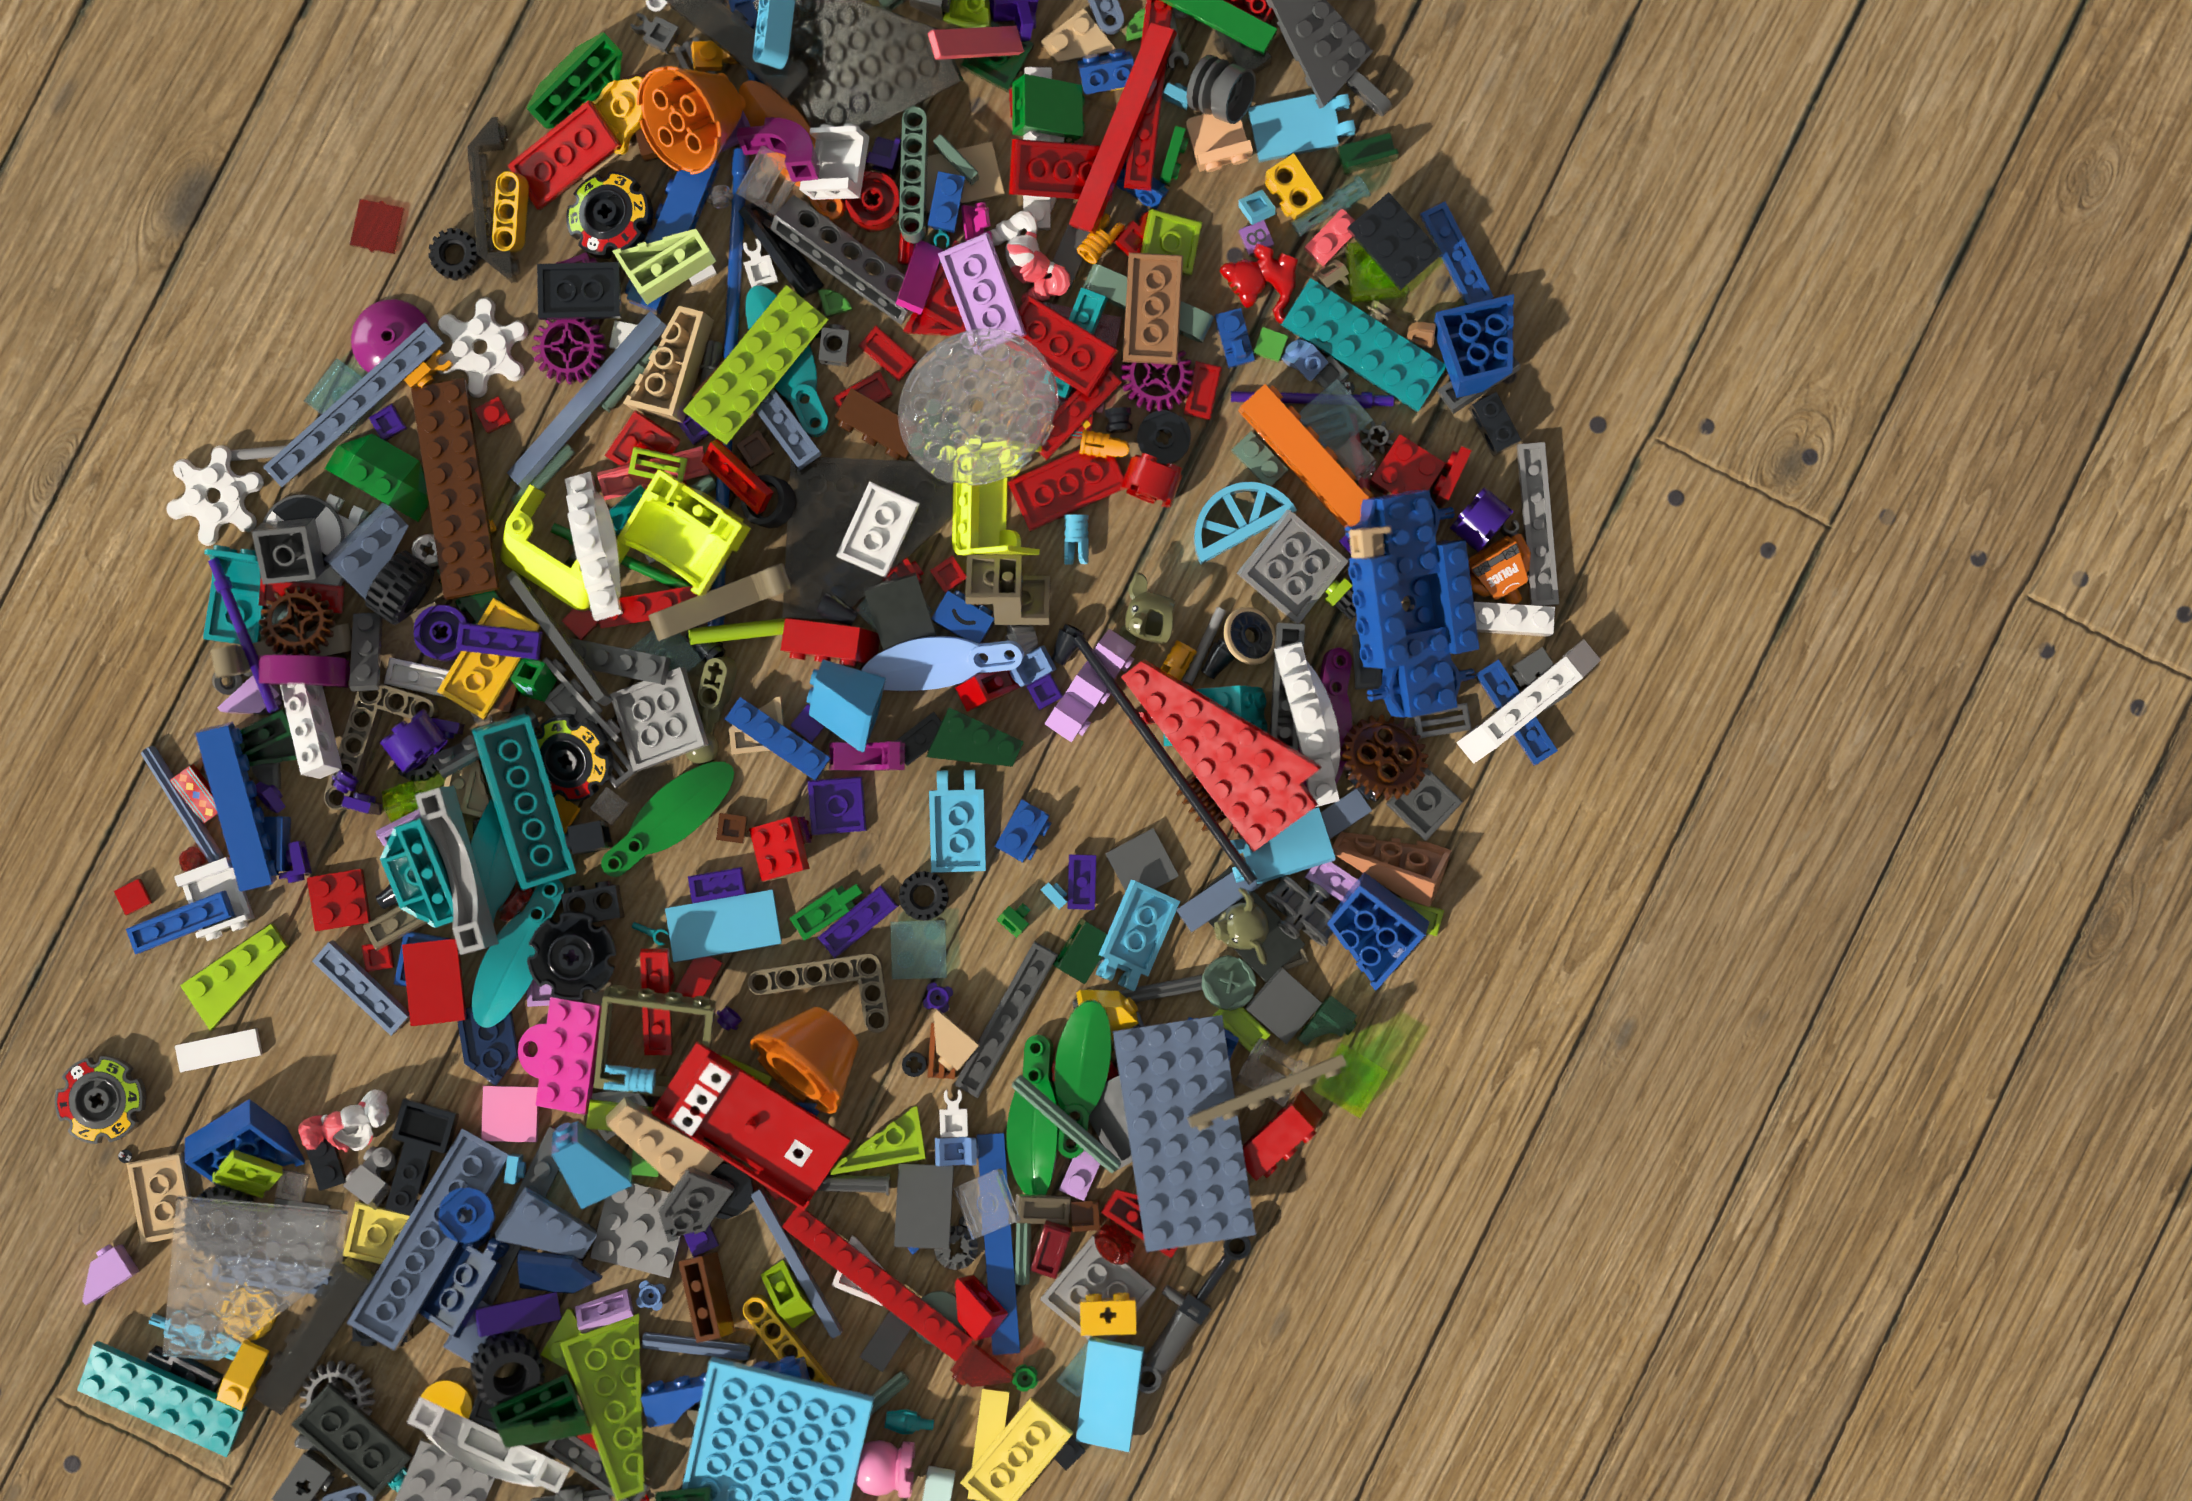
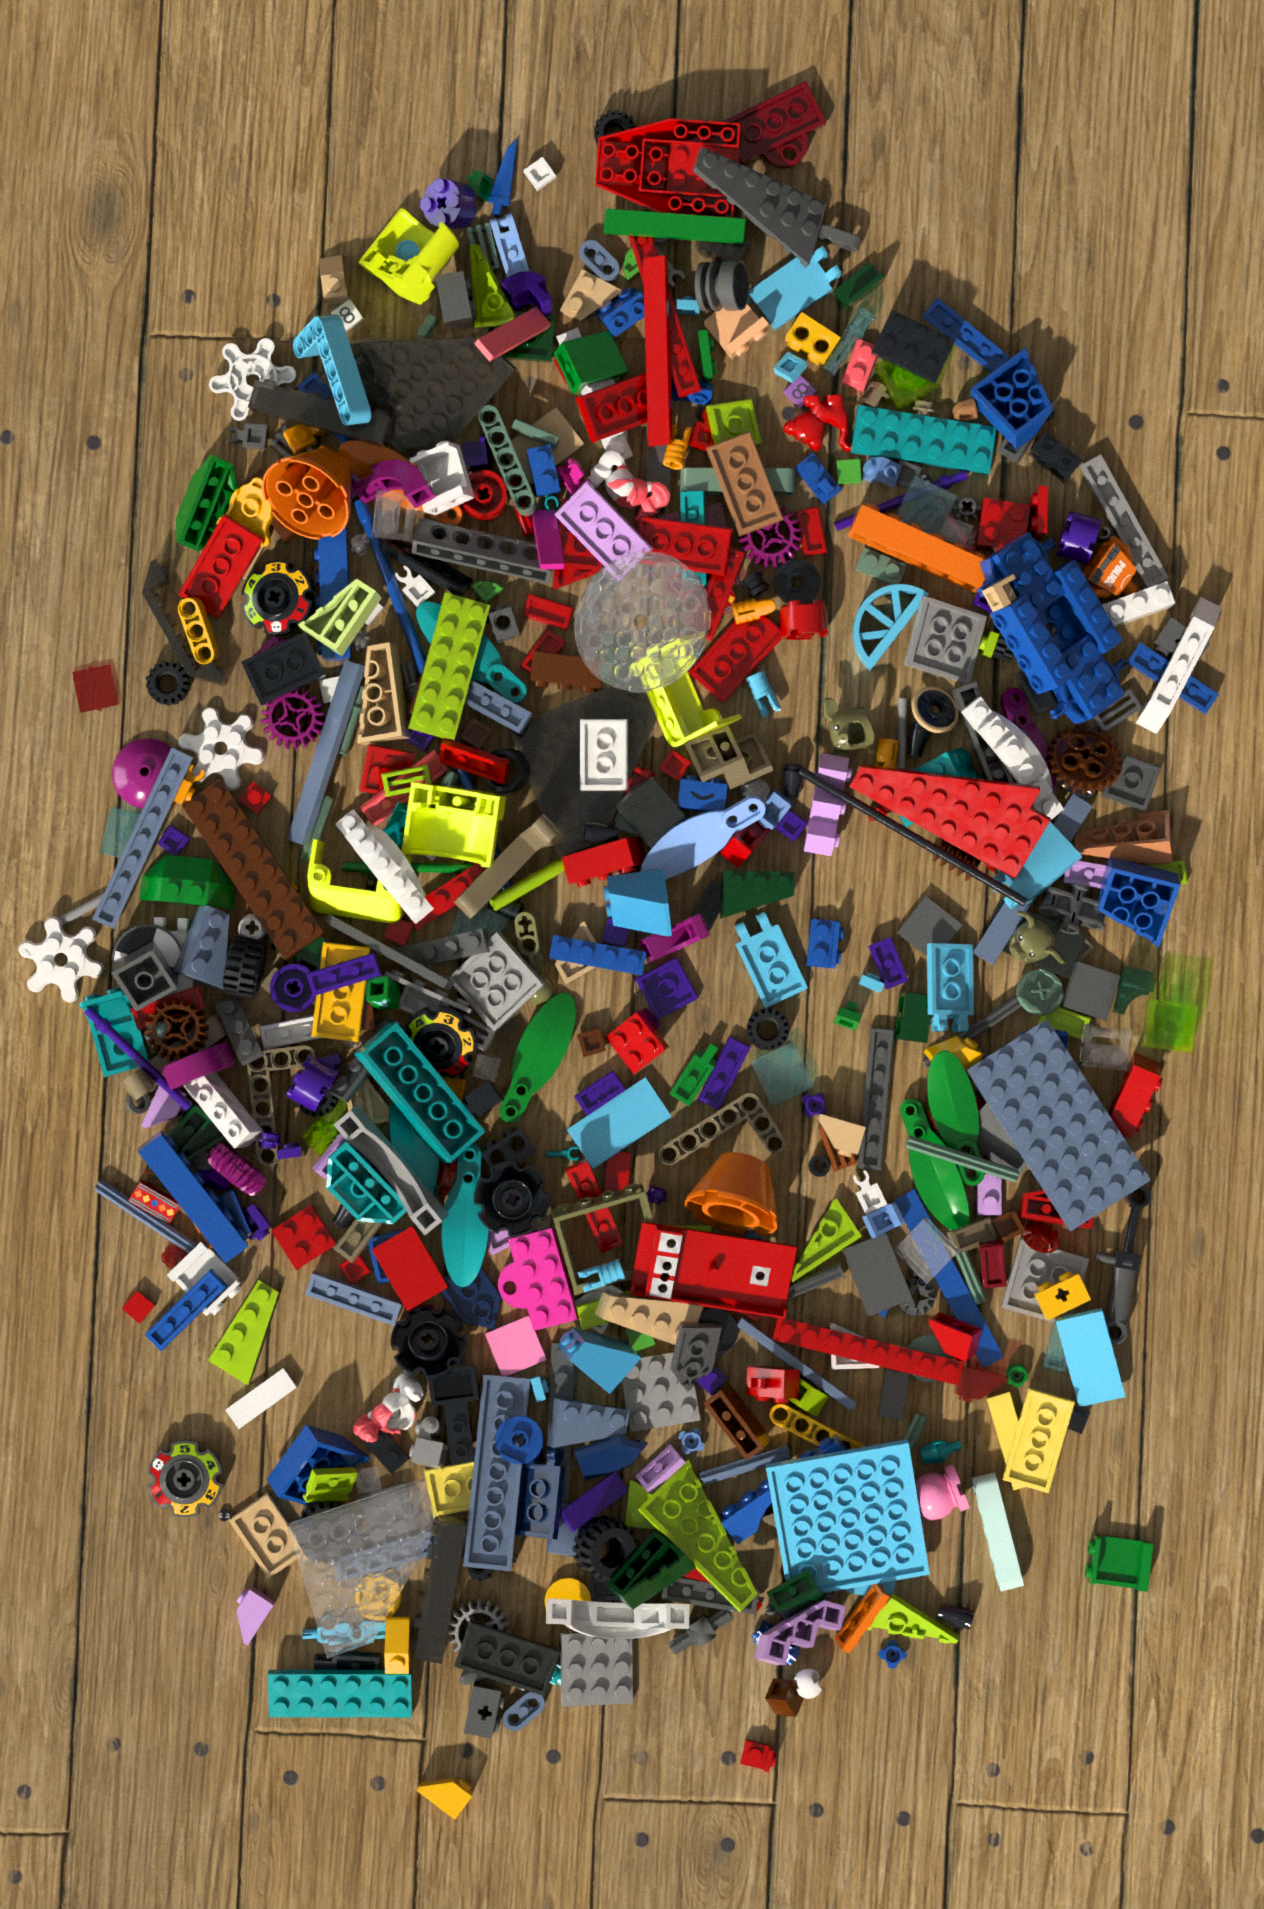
camera: 20 degrees left, 0 degrees up
dark tan plate [1186,1055,1346,1131] -> none
none -> magenta gear [207,1143,267,1196]
none -> clear plate [351,630,371,653]
none -> black piece [390,1305,467,1381]
none -> red brick [746,1366,799,1403]

